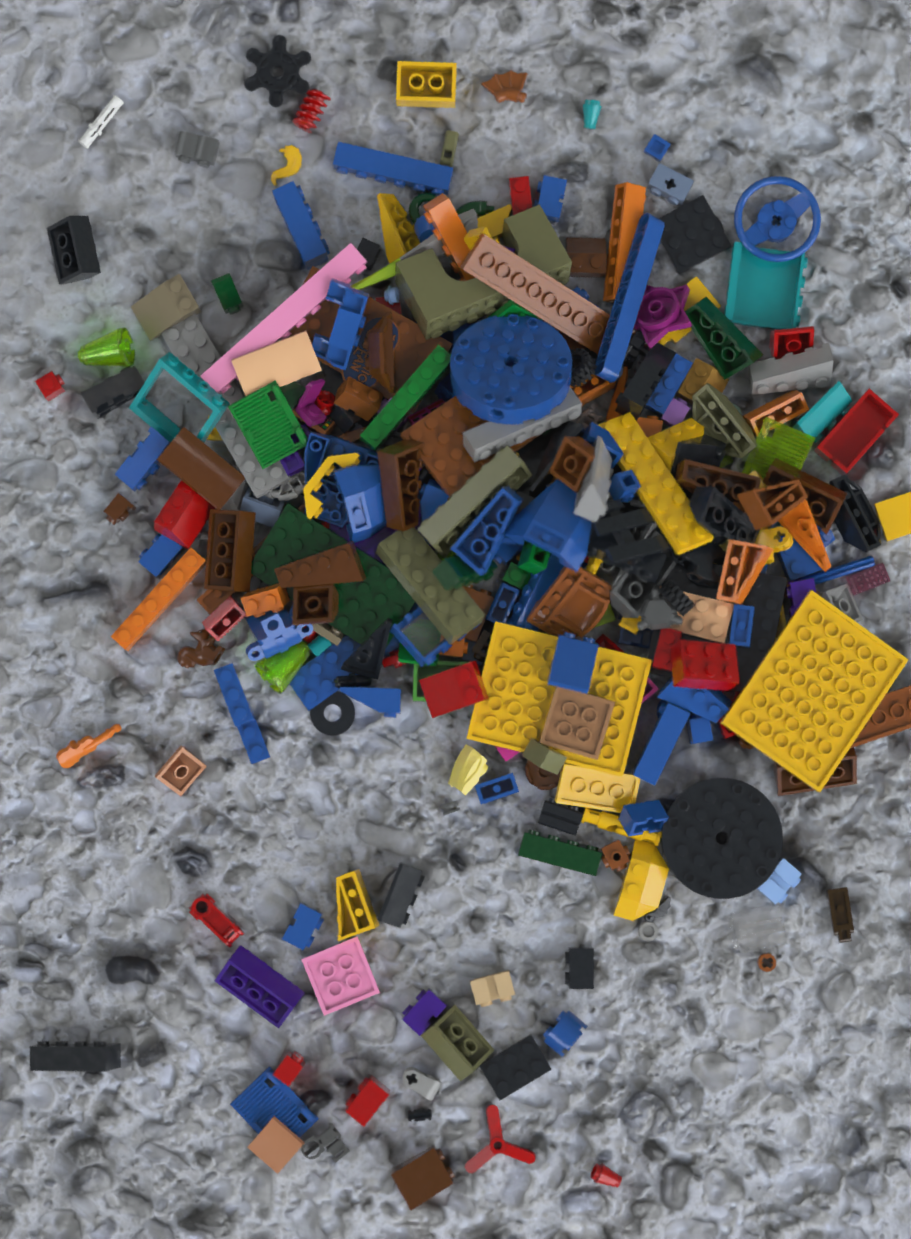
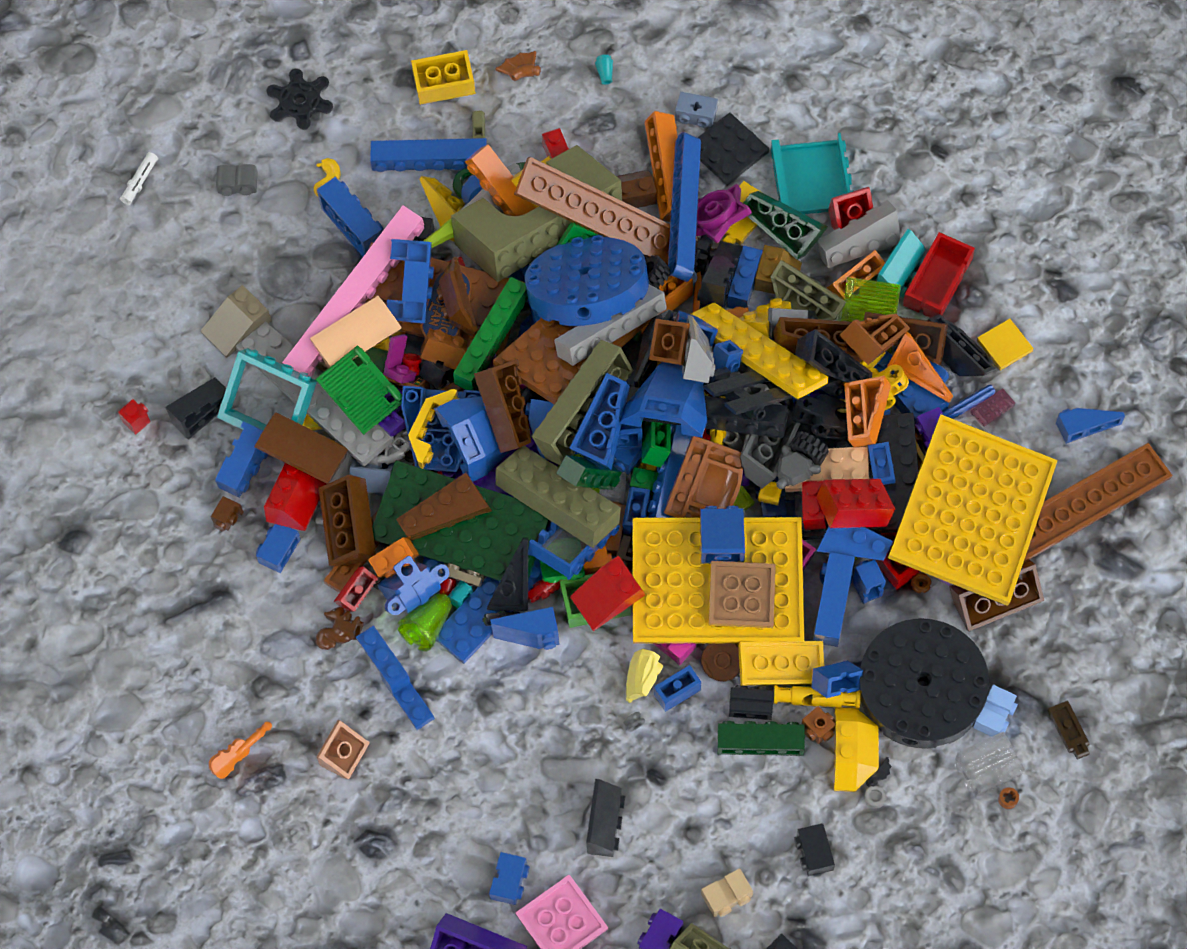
camera: 10 degrees left, 20 degrees down
black slope [47,216,101,285] -> none
clear neon green cone [78,328,135,367] -> none
orange brick [110,548,206,651] -> none
red piece [189,893,245,948] -> none
dark green slope [211,273,244,315] -> none
red piece [292,88,331,133] -> none
reddish brown slope [293,584,339,625] -> none
black gear [310,691,355,736] -> none
yellow wedge [336,869,380,941] -> none
light blue plate [384,285,400,305] -> none
olive slope [522,738,567,775] -> none
blue brick [534,175,567,222] -> none
blue brick [543,1010,588,1057] -> none
blue plate [644,134,671,162] -> none
medium lavender brick [660,398,690,427] -> none
blue piece [734,176,821,262] -> none

